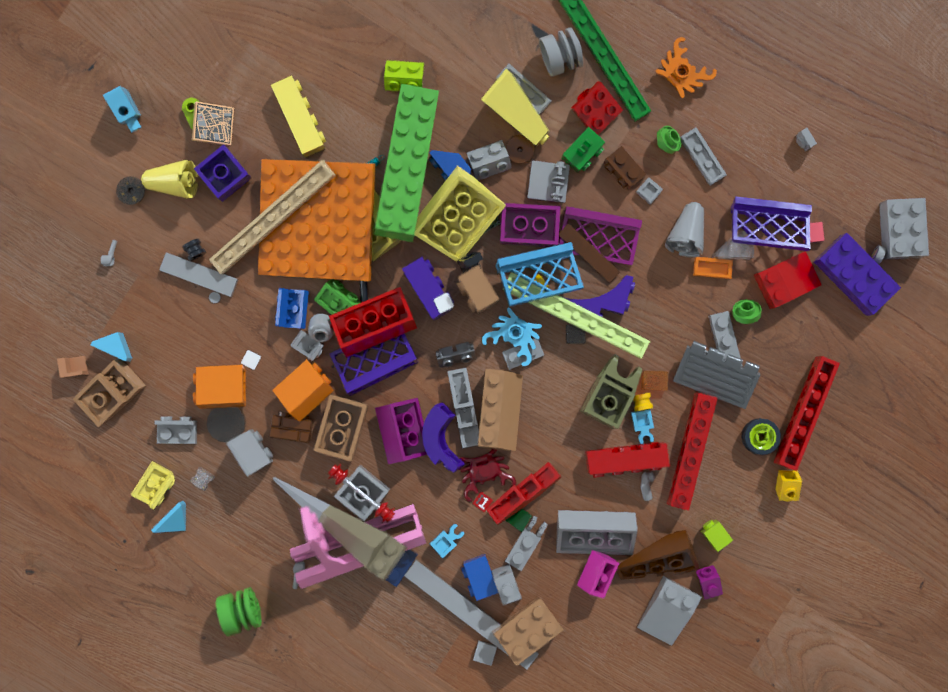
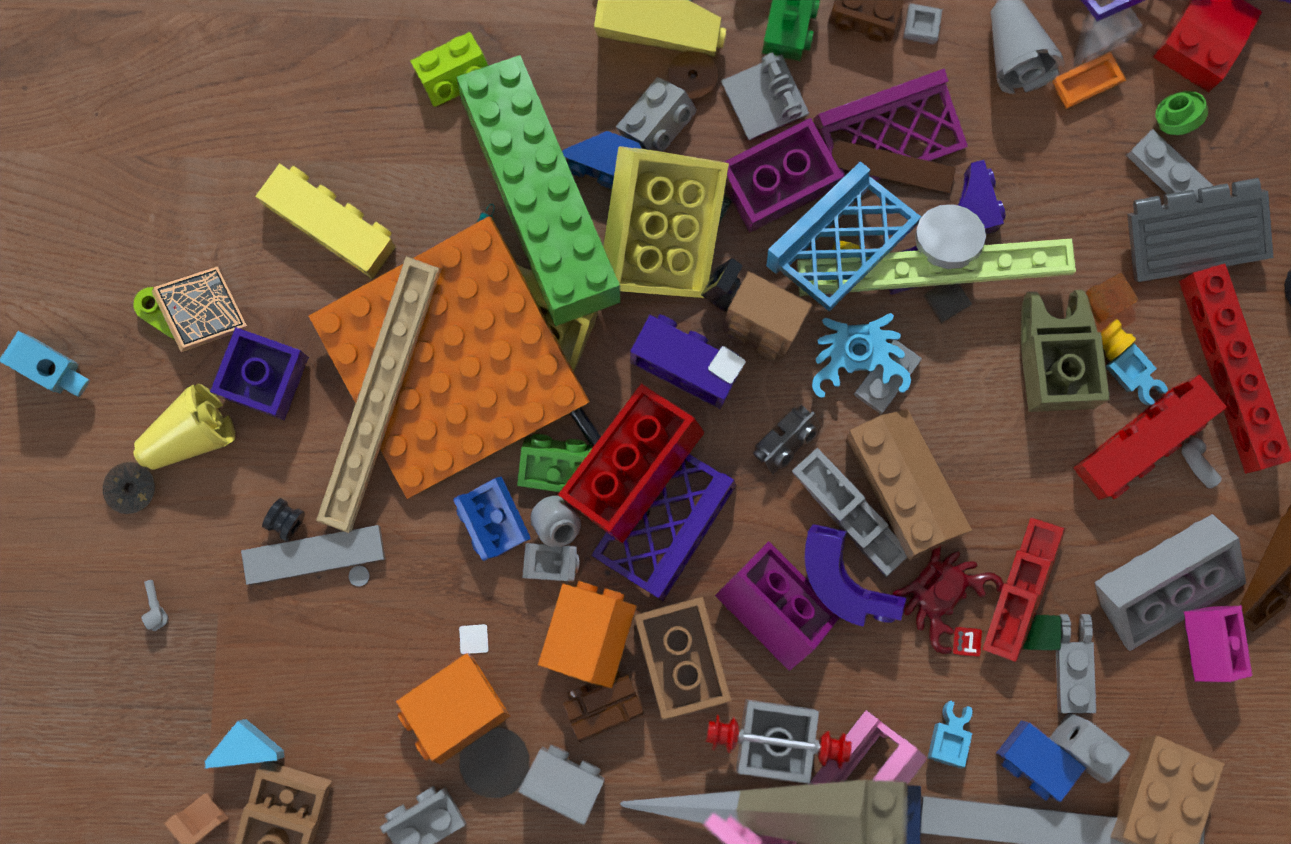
camera: 30 degrees left, 5 degrees down
none -> light grey tile [915,205,986,269]

